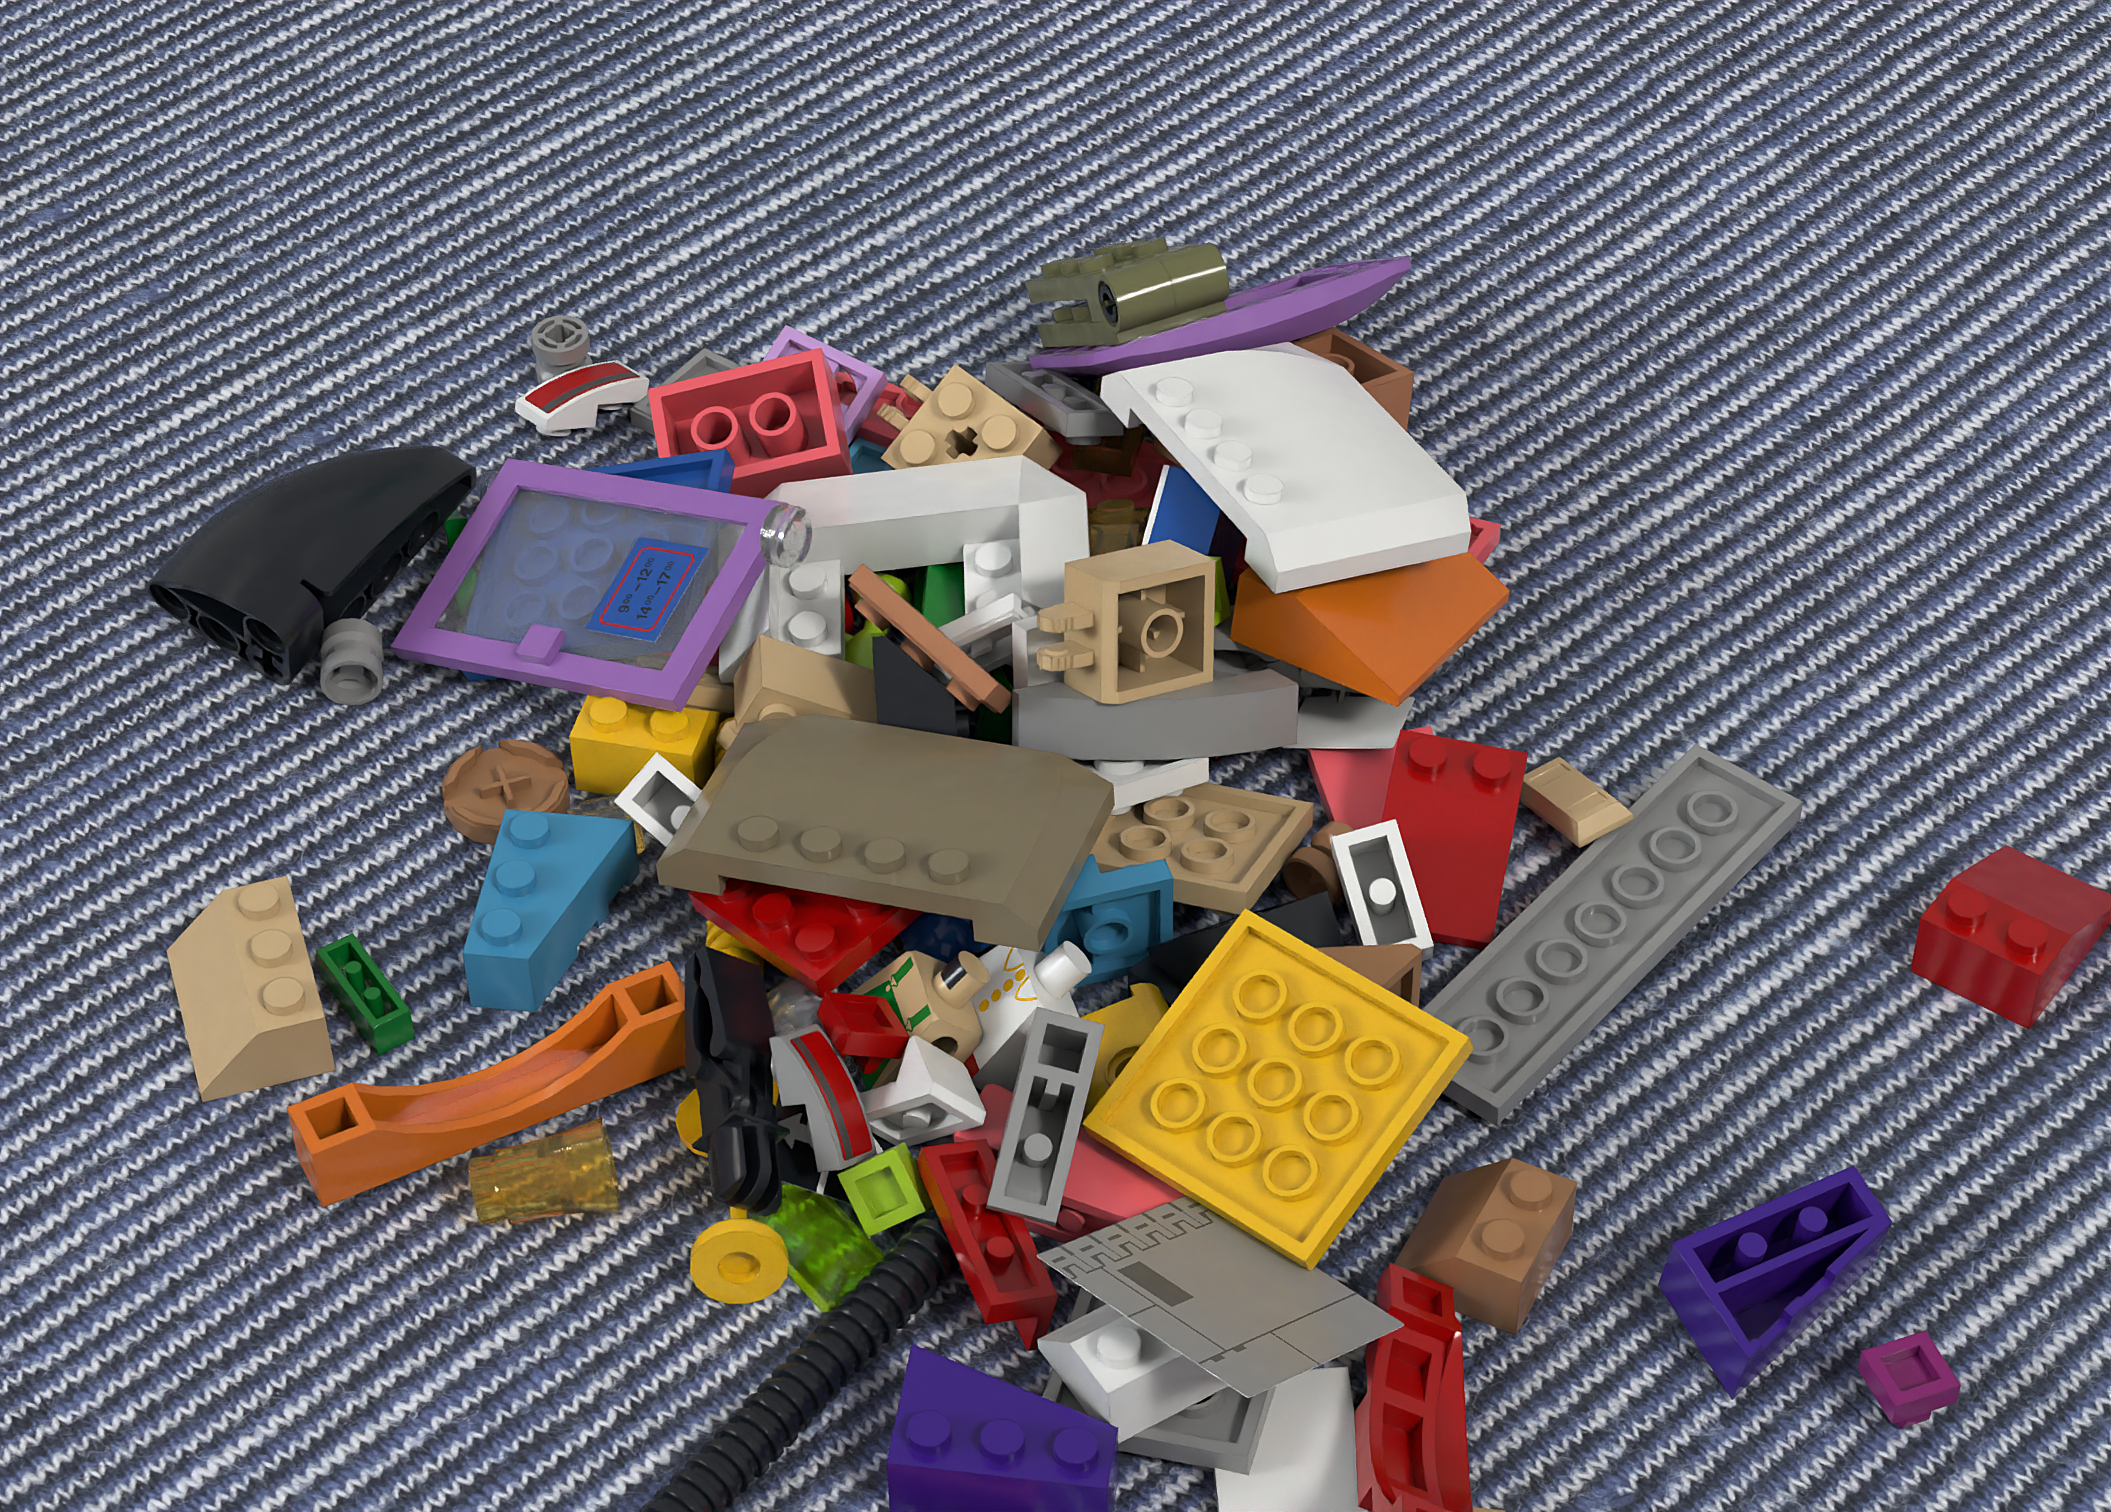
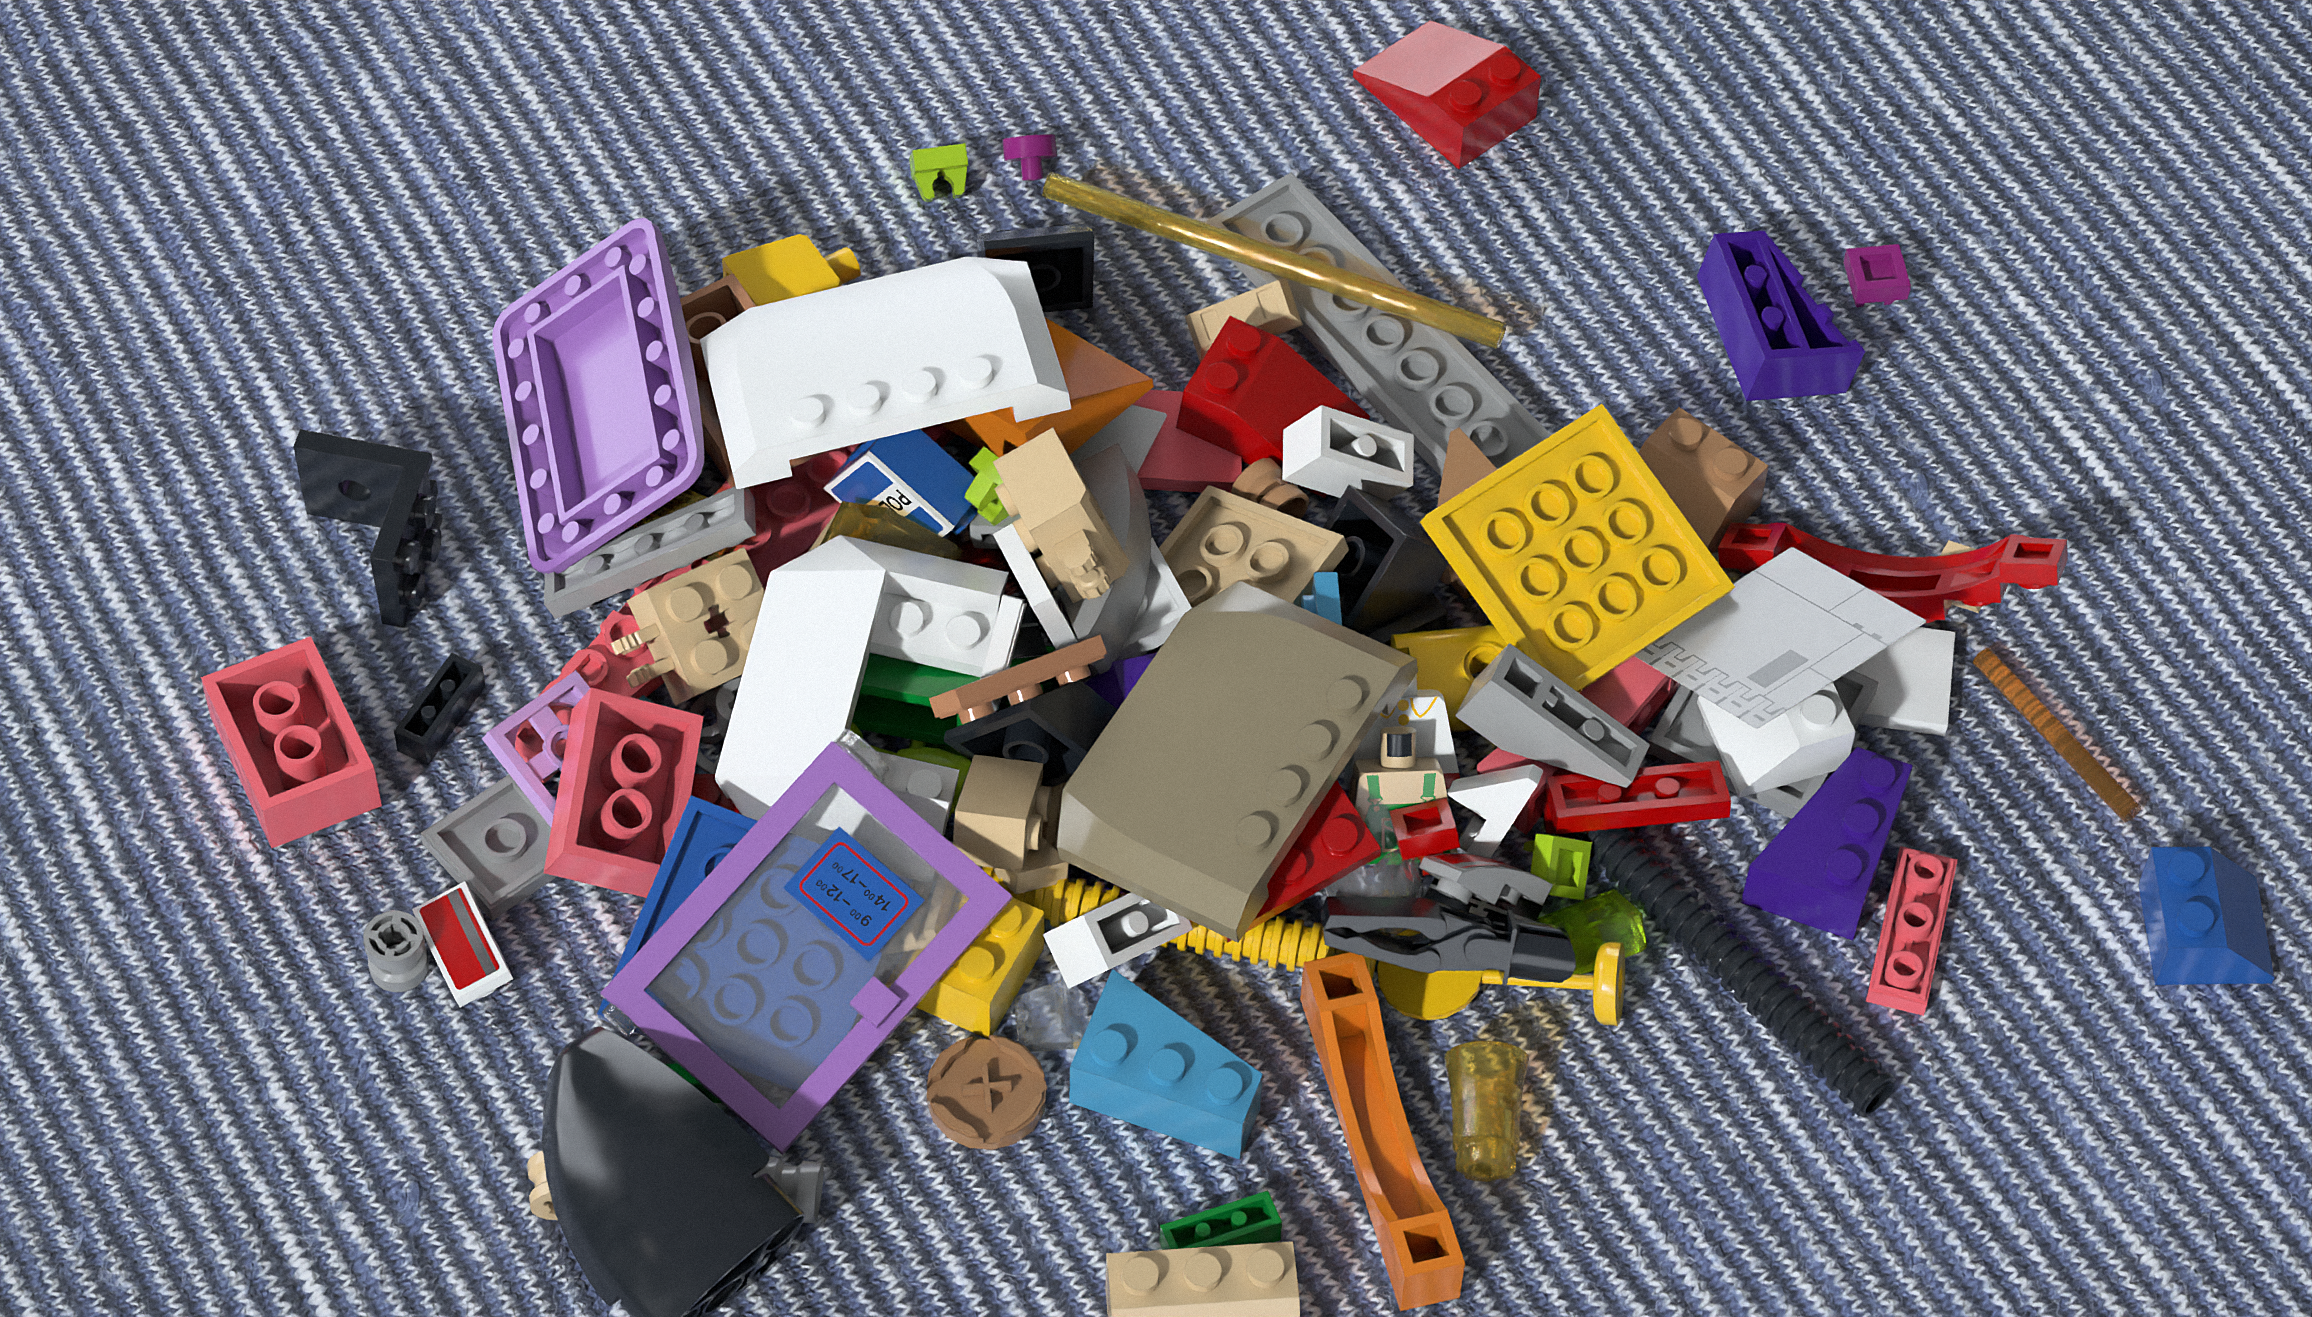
camera: 80 degrees left, 10 degrees up
olive hinge [1025,237,1229,347] -> none
none -> coral brick [201,636,382,848]
none -> black bracket [293,429,443,628]
none -> black piece [394,652,486,765]
none -> yellow torso [722,234,861,307]
none -> lime tile [909,143,968,202]
none -> black slope [977,223,1094,313]
none -> magenta tile [1003,134,1057,181]
none -> clear yellow piece [1043,172,1507,349]

